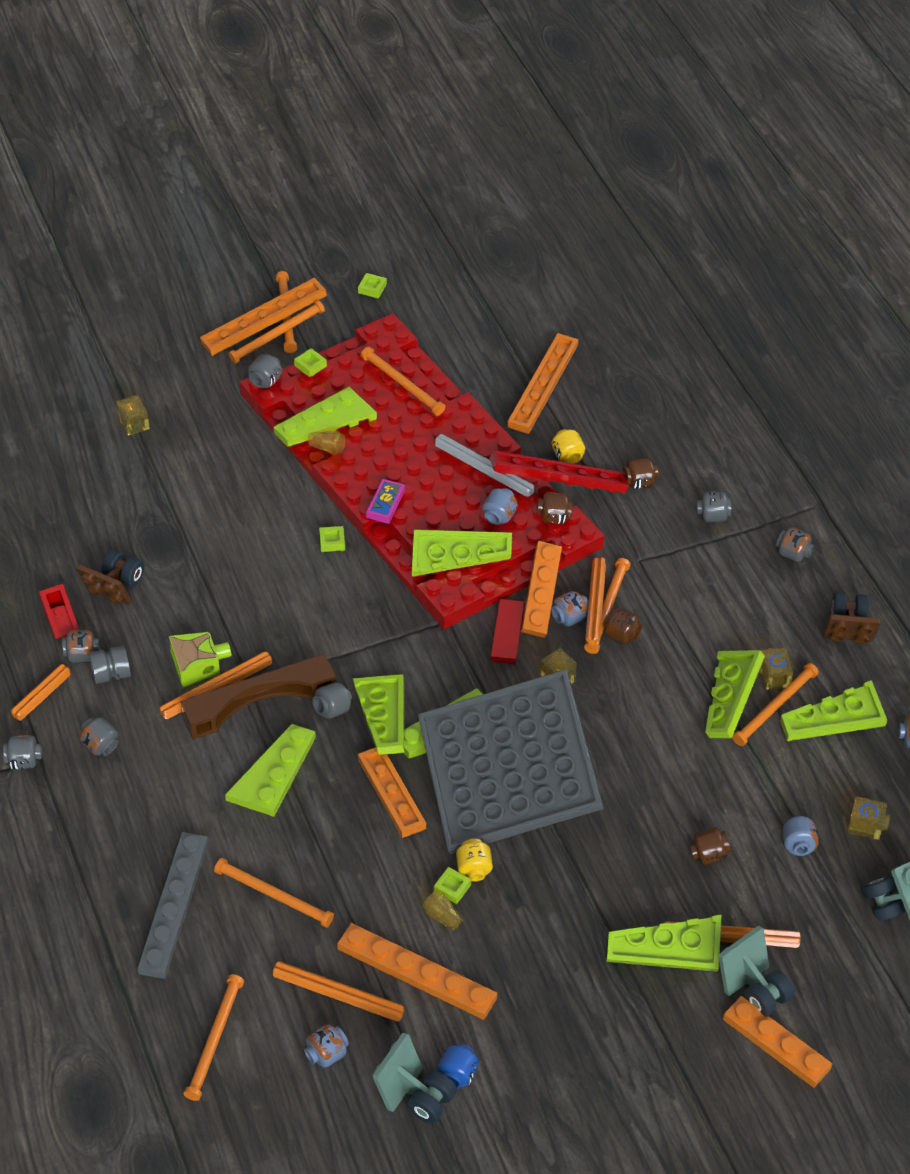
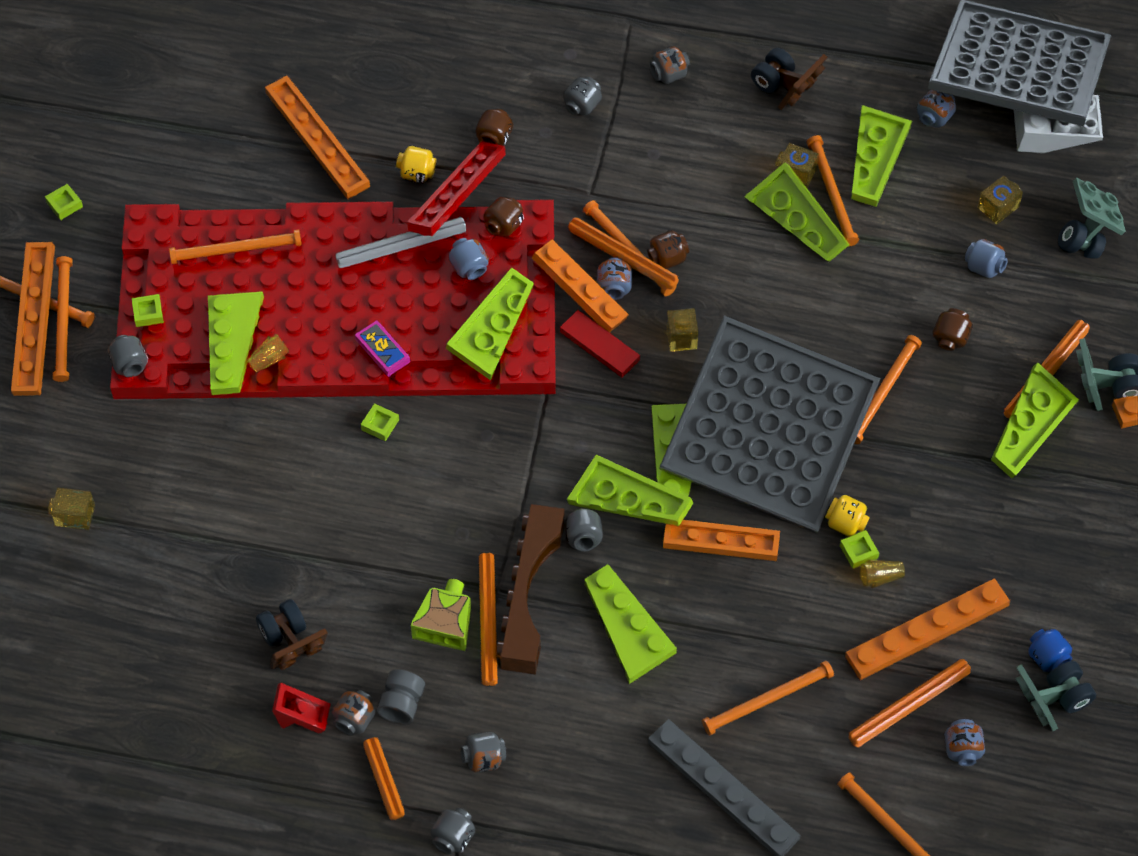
camera: 55 degrees left, 10 degrees up
none -> orange bar [854,335,922,444]

